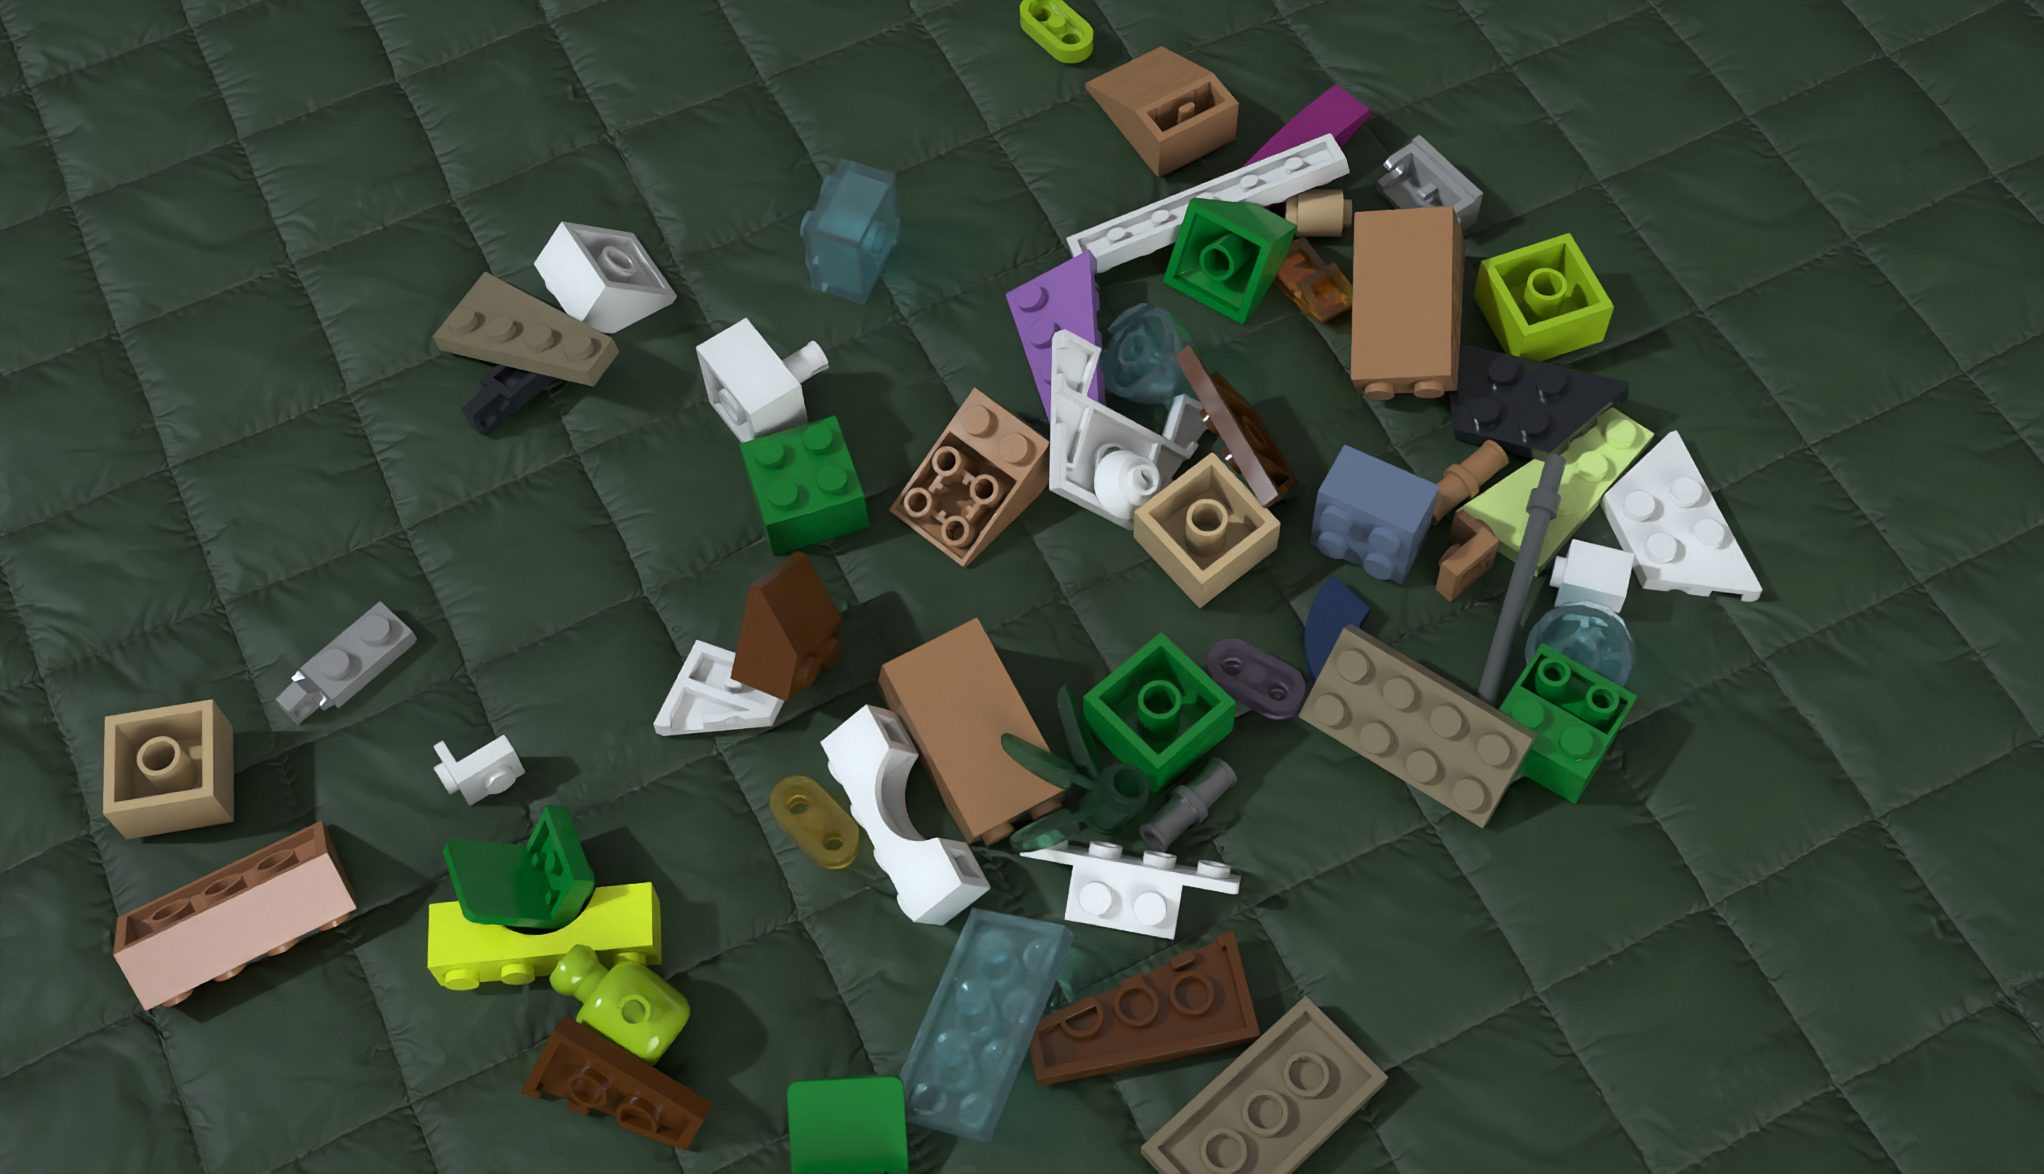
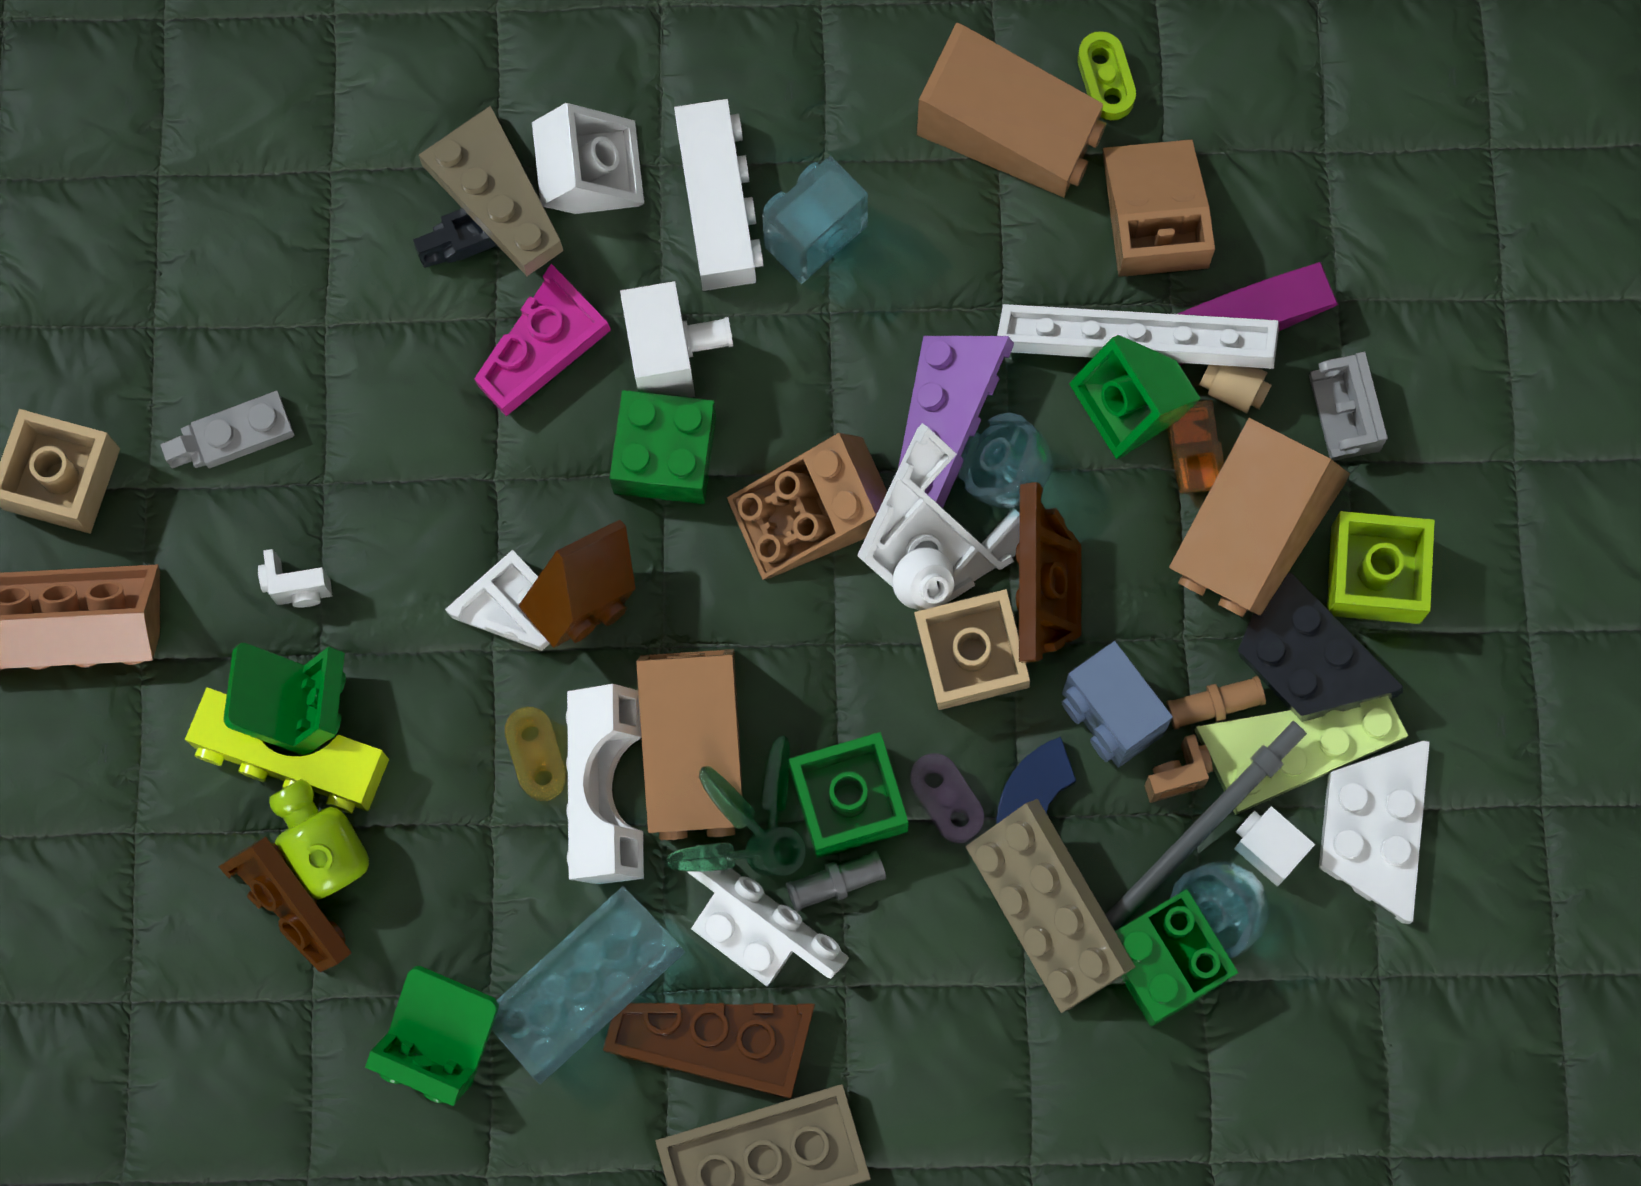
camera: 25 degrees right, 15 degrees up
none -> dark pink wing [474,264,611,416]
none -> white brick [674,99,763,291]
none -> medium nougat slope [917,22,1106,198]

